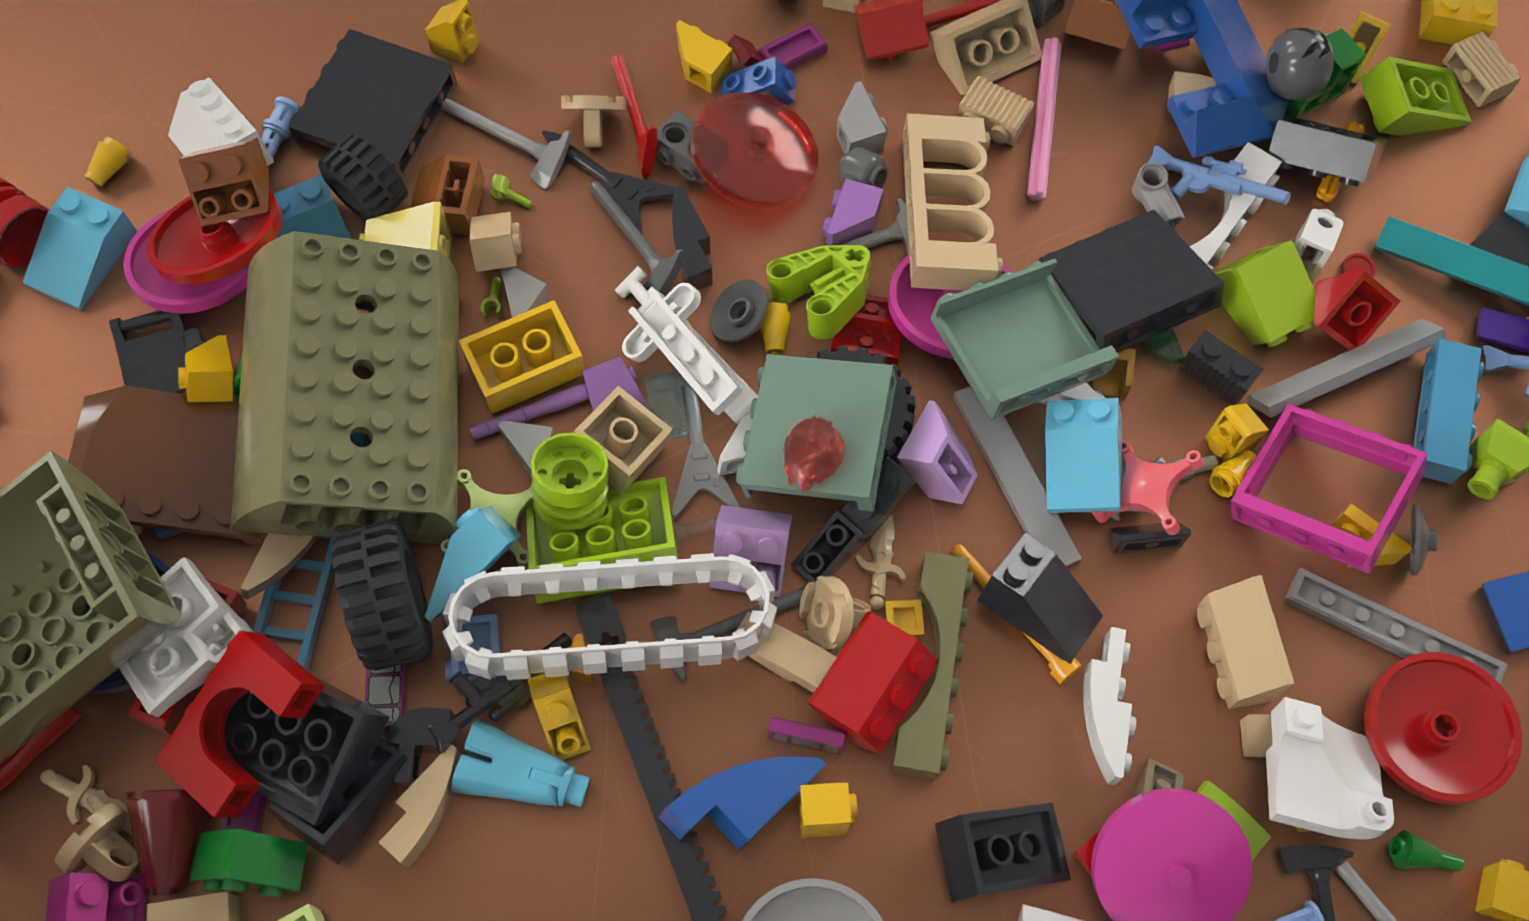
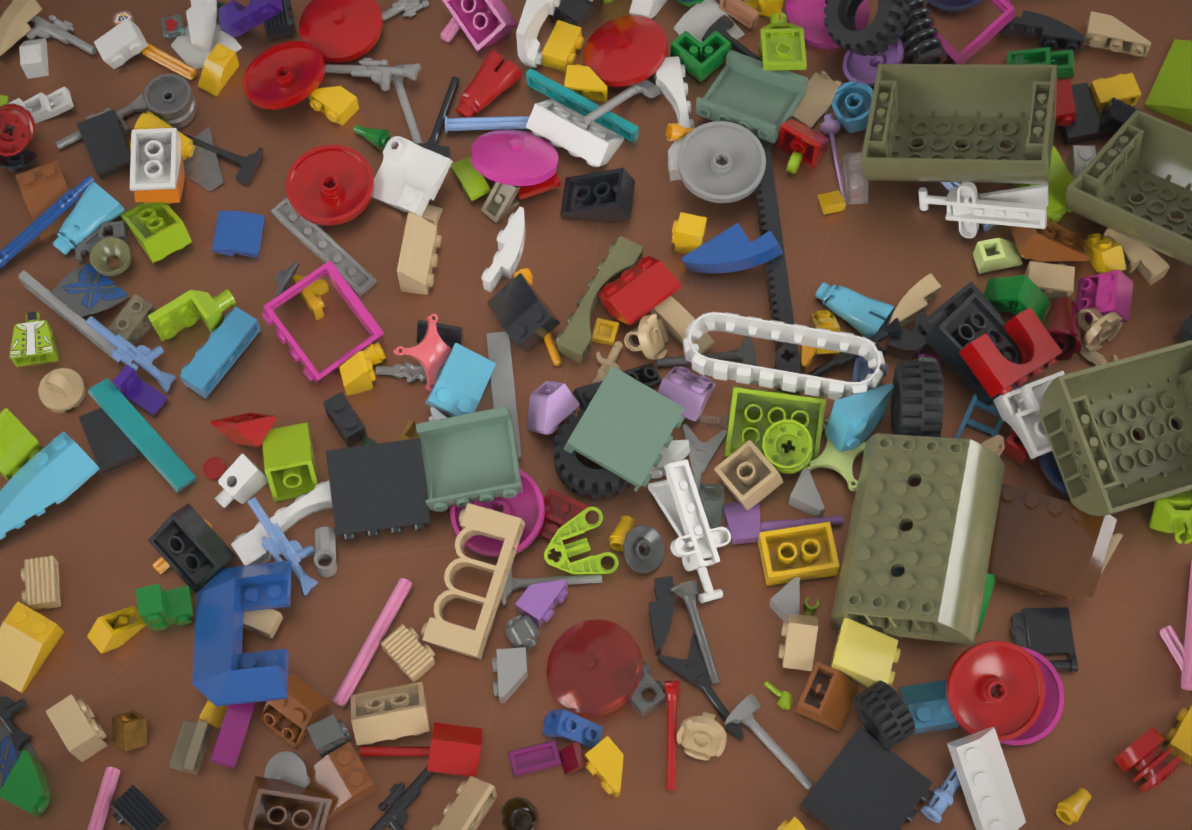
camera: 160 degrees left, 0 degrees up
medium azure slope [23,187,138,310] -> none
dark orange slope [178,137,269,226] -> none
yellow slope [178,335,233,402] -> none
magenta tile [767,717,845,755] -> none
clear red hair [784,415,845,492] -> none
light grey tile [1249,319,1446,418] -> none
dark grey piece [1265,27,1334,101] -> none
lime slope [1359,57,1472,136] -> none

